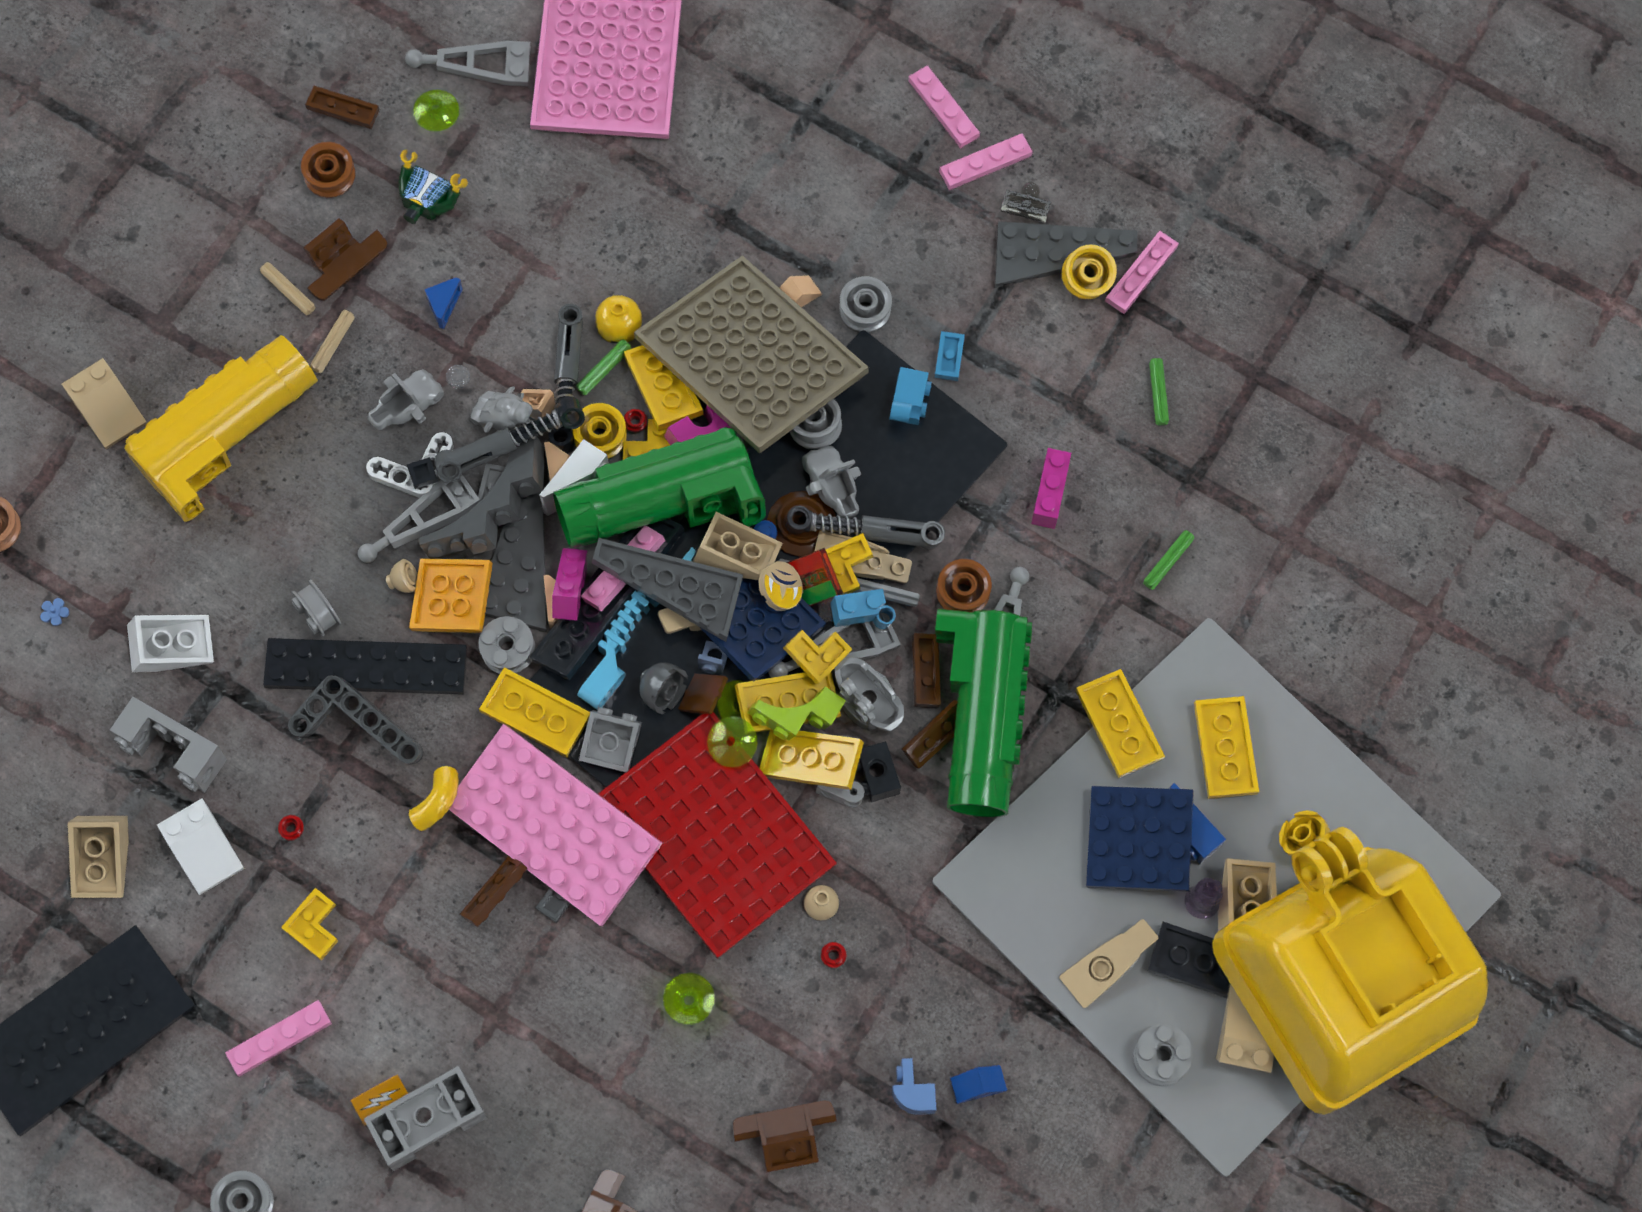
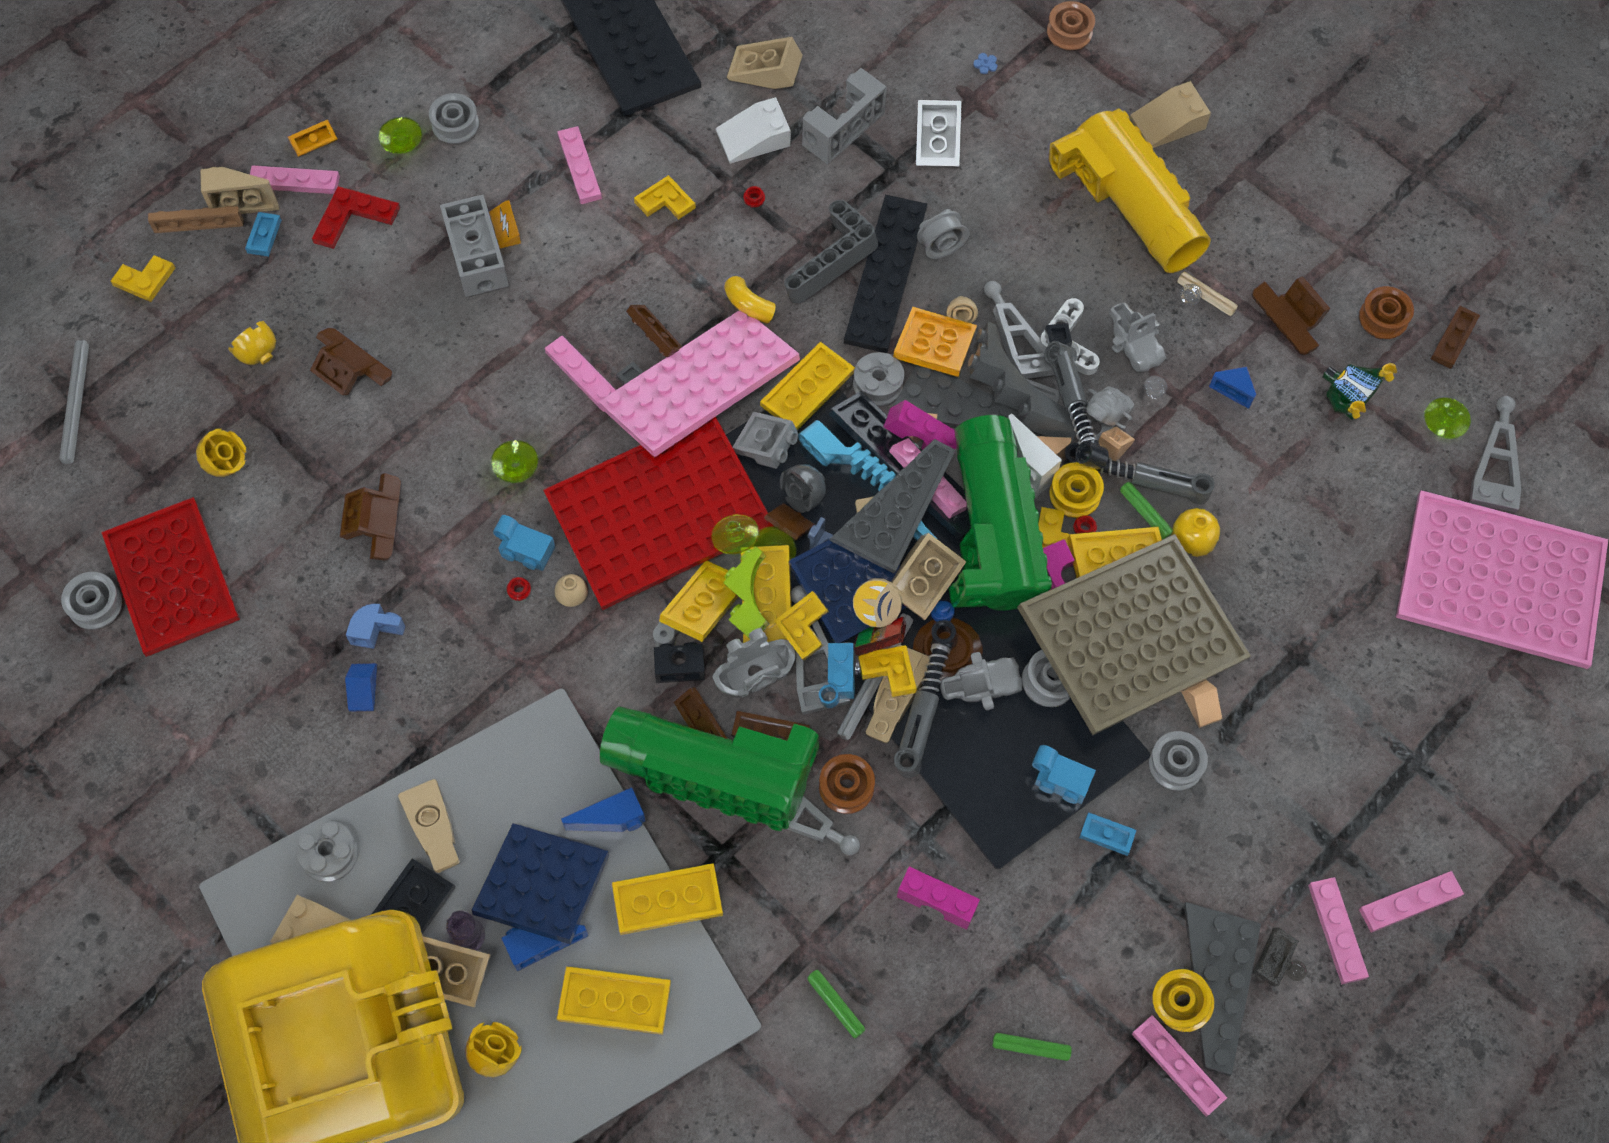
camera: 105 degrees right, 5 degrees down
tan axle [260,262,315,315] -> none
none -> dark azure hinge [493,515,555,571]
none -> bright pink plate [545,336,616,412]
none -> blue slope [561,788,646,832]
none -> clear plate [1180,284,1202,306]

